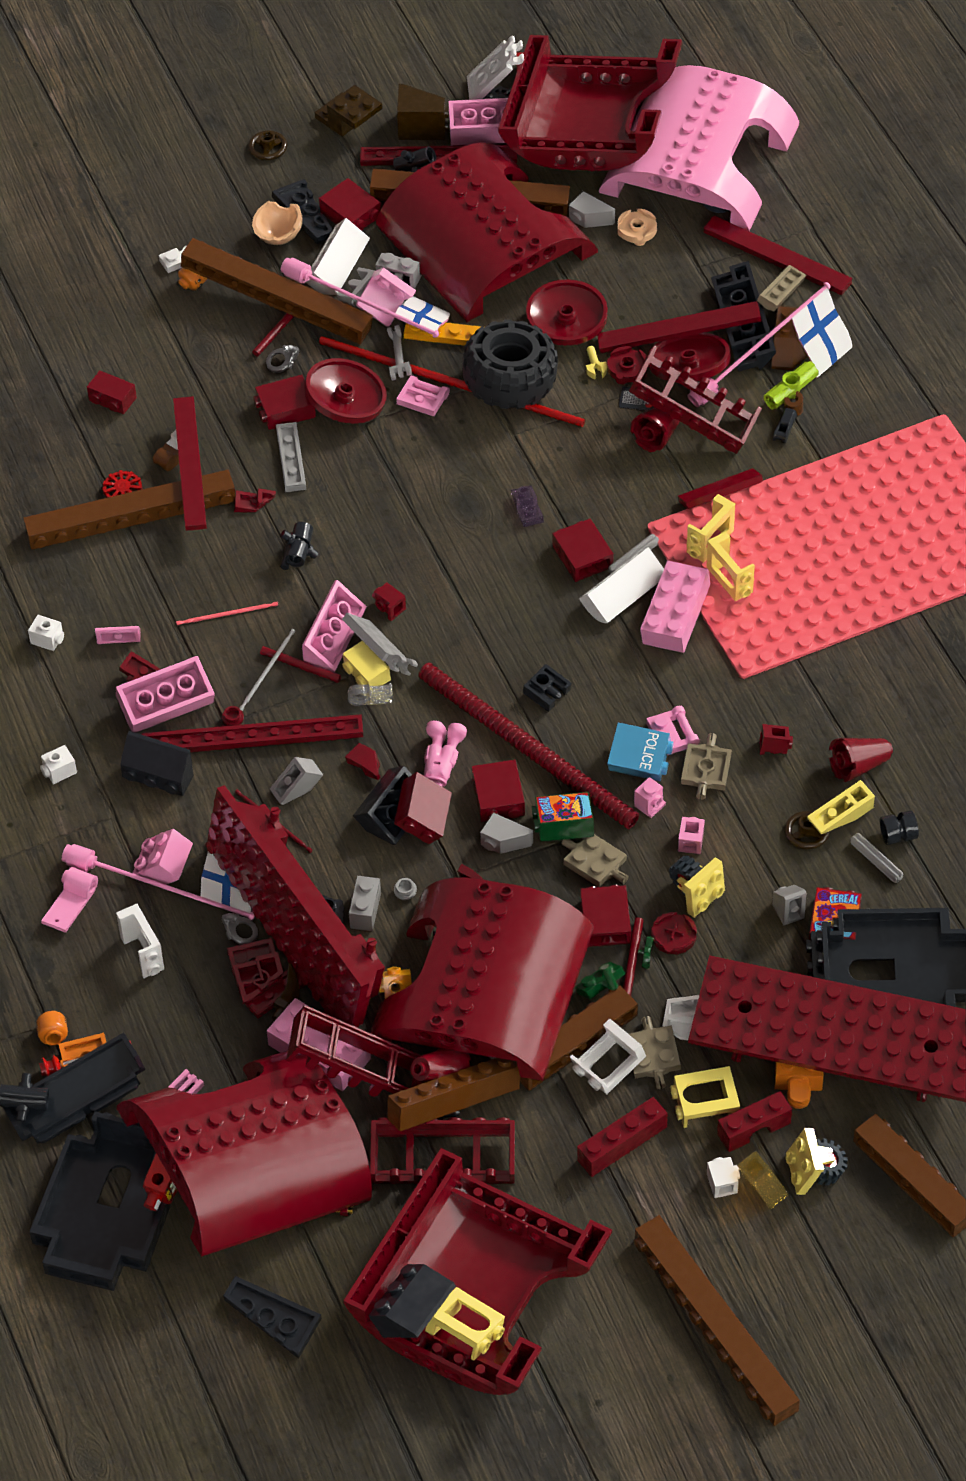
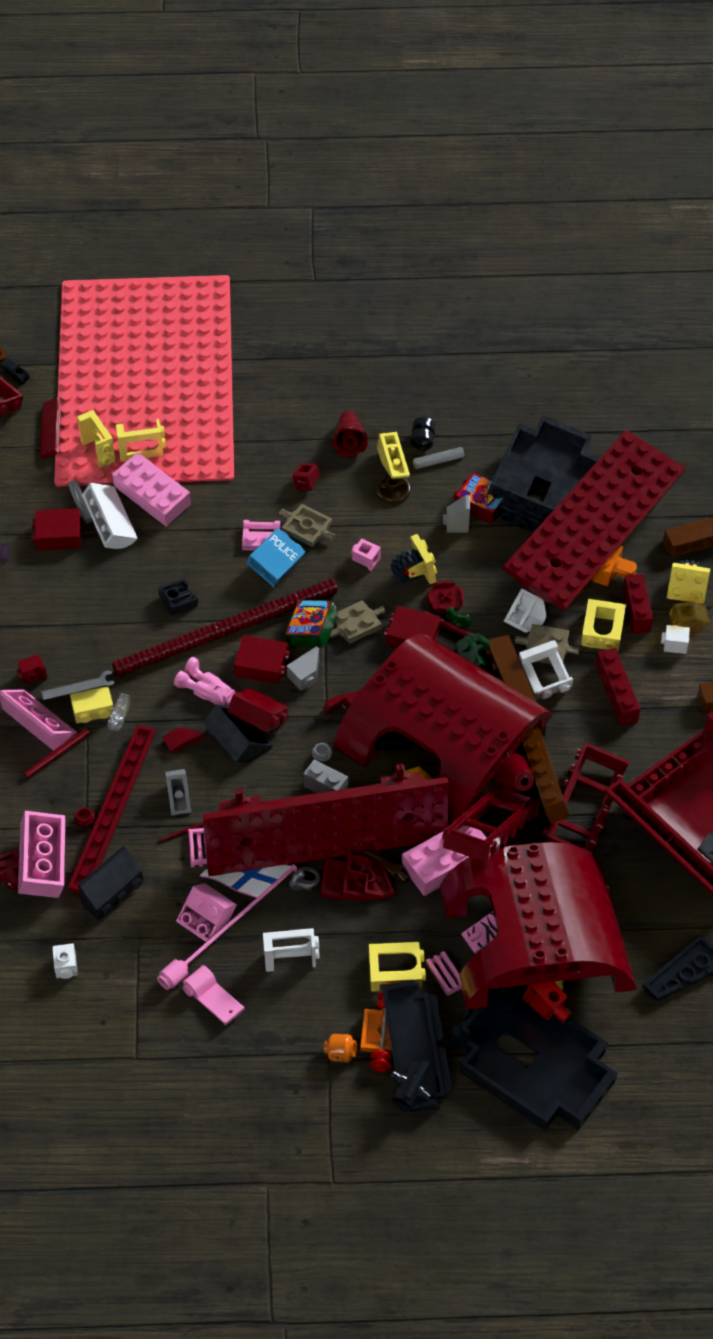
camera: 70 degrees left, 0 degrees up
light grey piece [239,629,295,711] -> none
bright pink brick [634,777,666,818] -> none
none -> light yellow panel [369,942,426,991]

